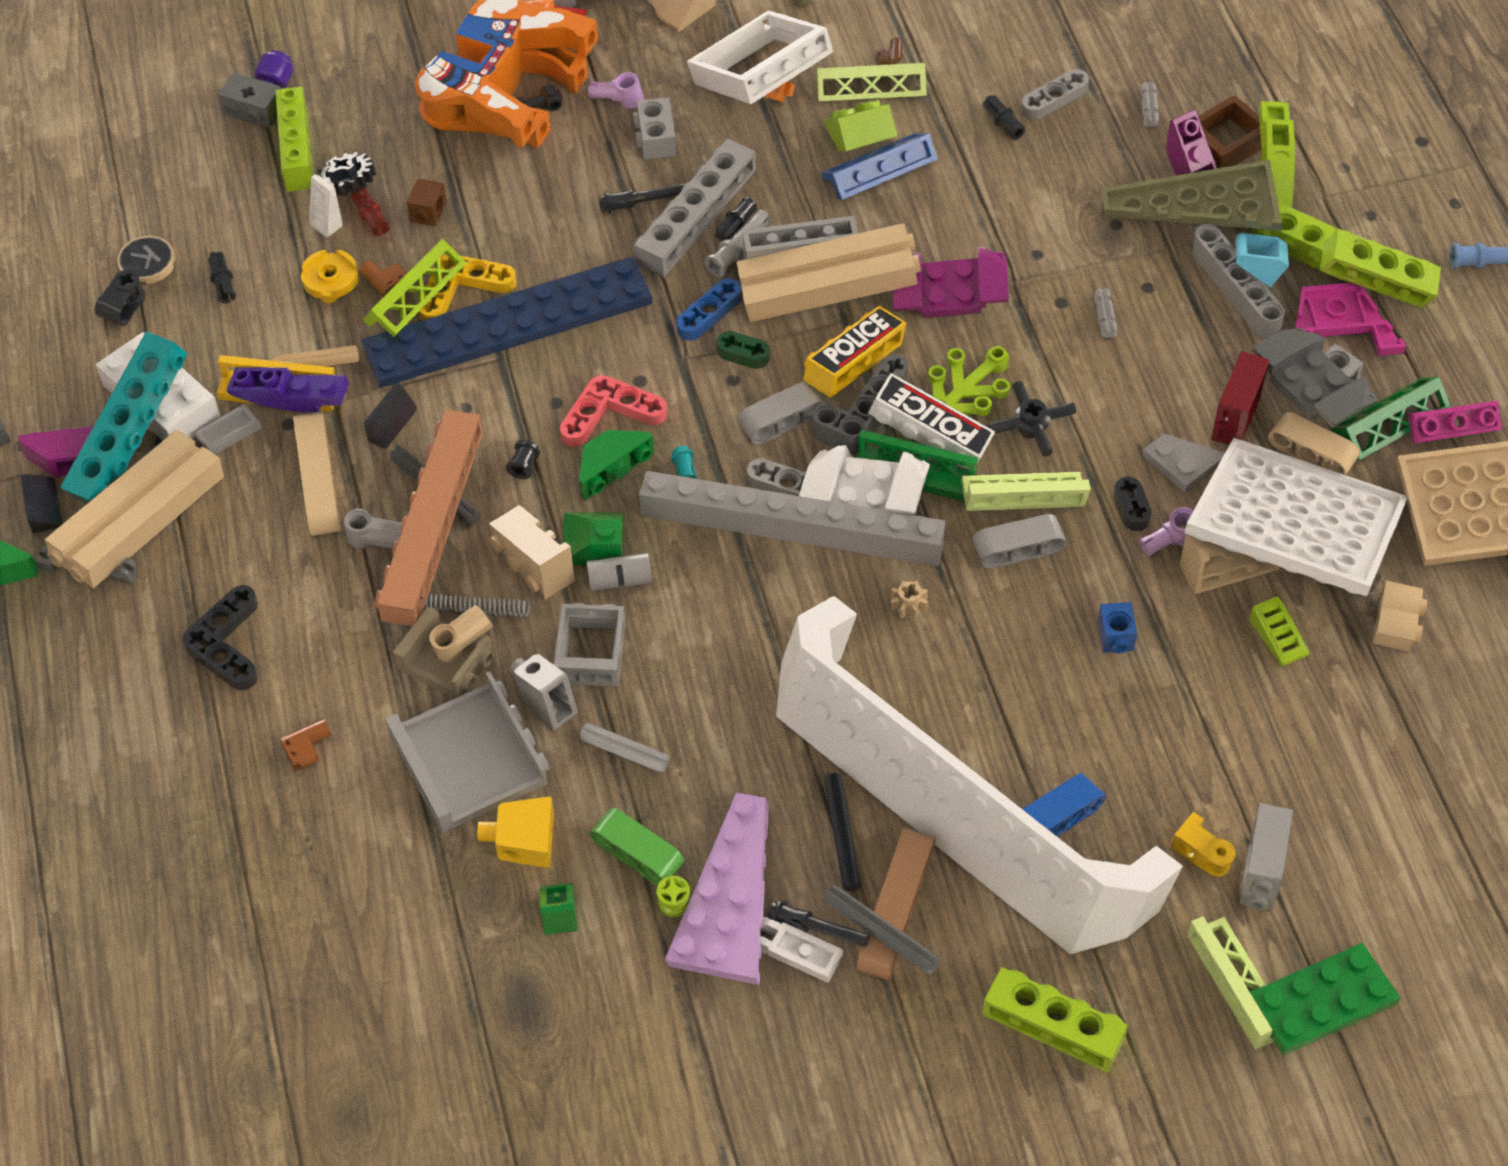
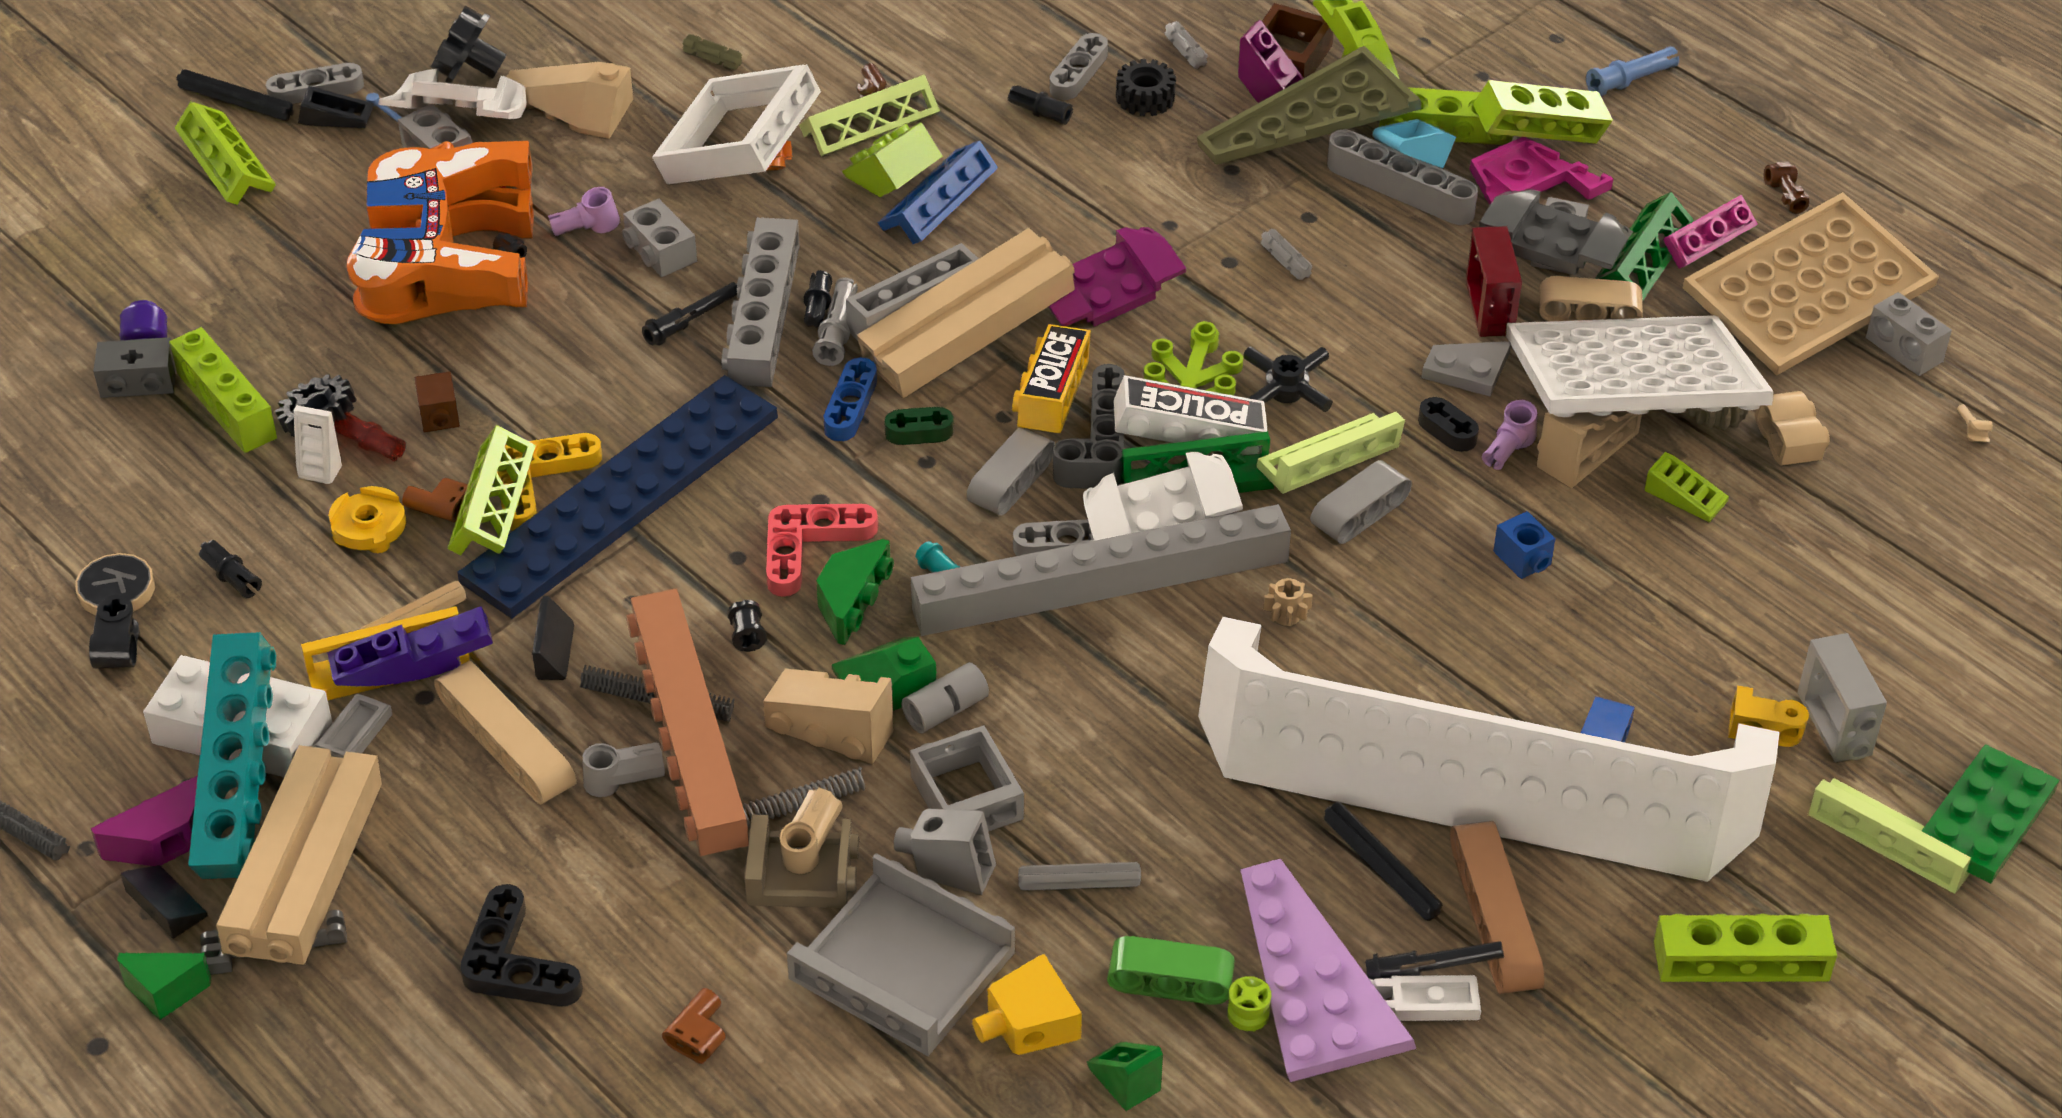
camera: 30 degrees left, 10 degrees down
dark grey axle [825,886,940,974] -> none
none -> black tyre [1116,59,1176,116]

